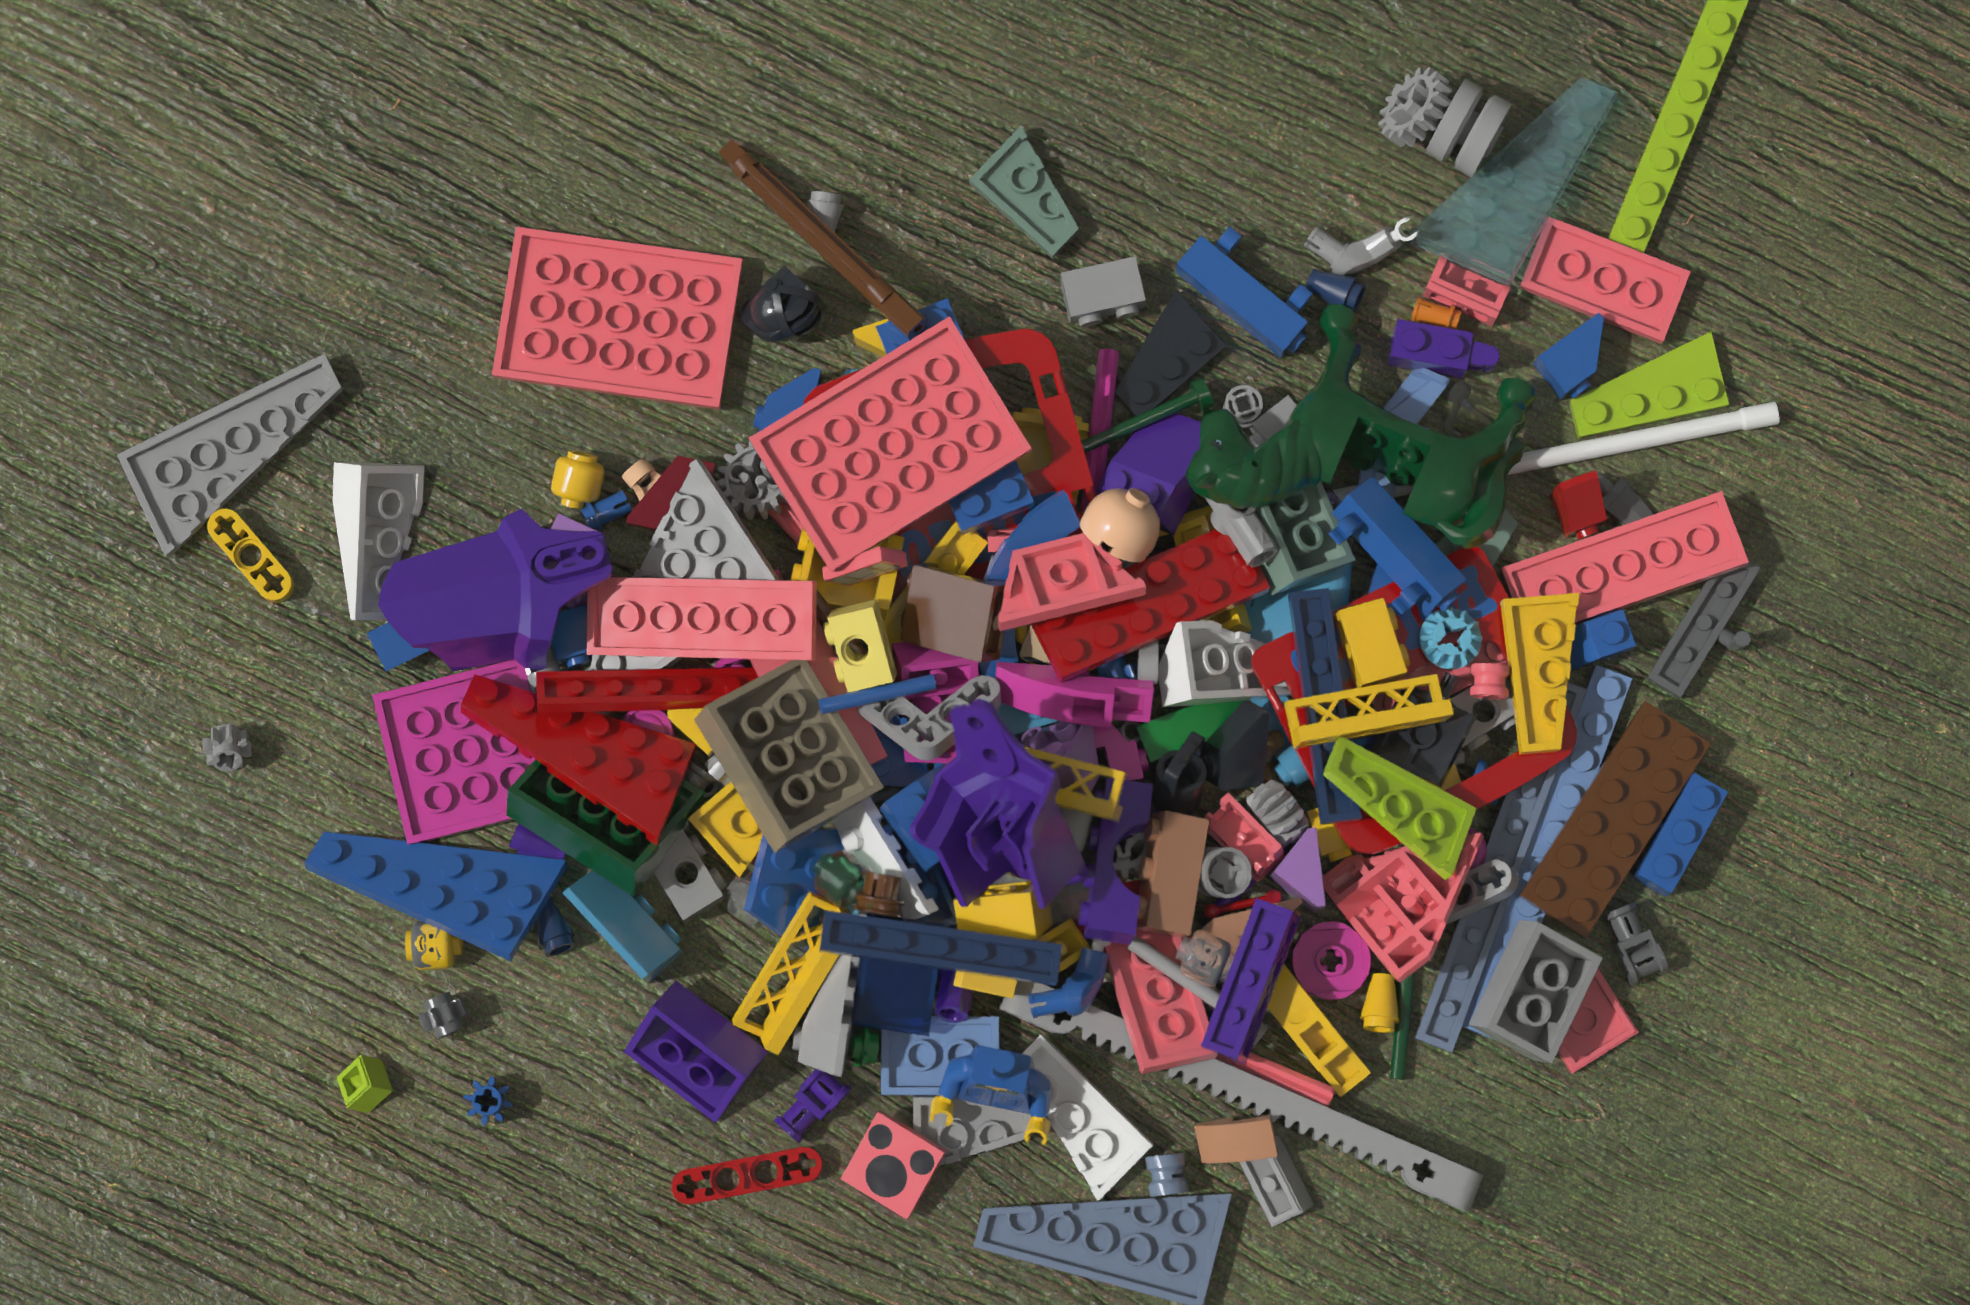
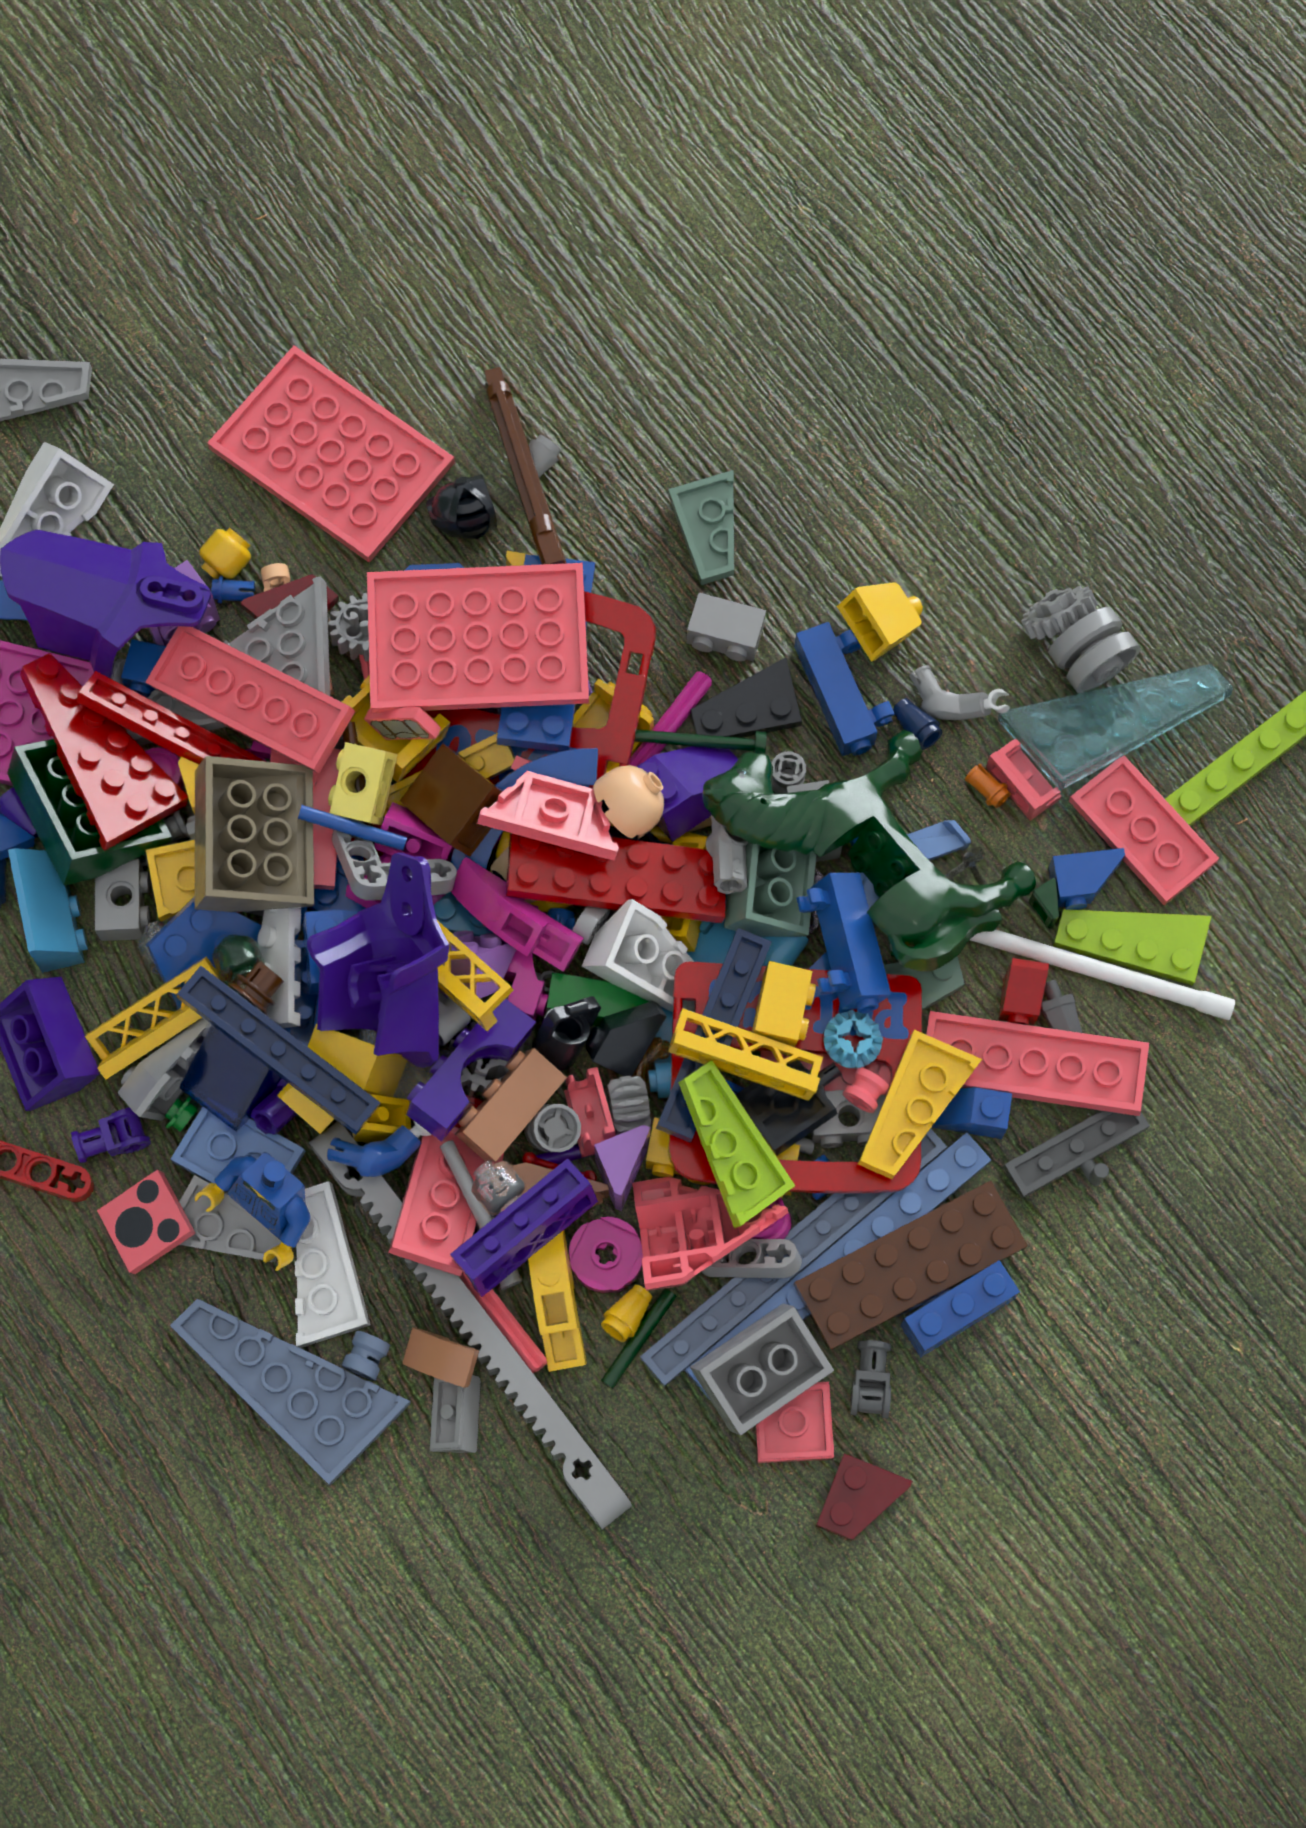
camera: 25 degrees right, 10 degrees down
dark purple hinge [1387,319,1500,379] -> none
none -> dark red wing [816,1453,913,1541]
none -> yellow torso [837,582,923,662]
none -> dark green slope [1029,878,1059,930]

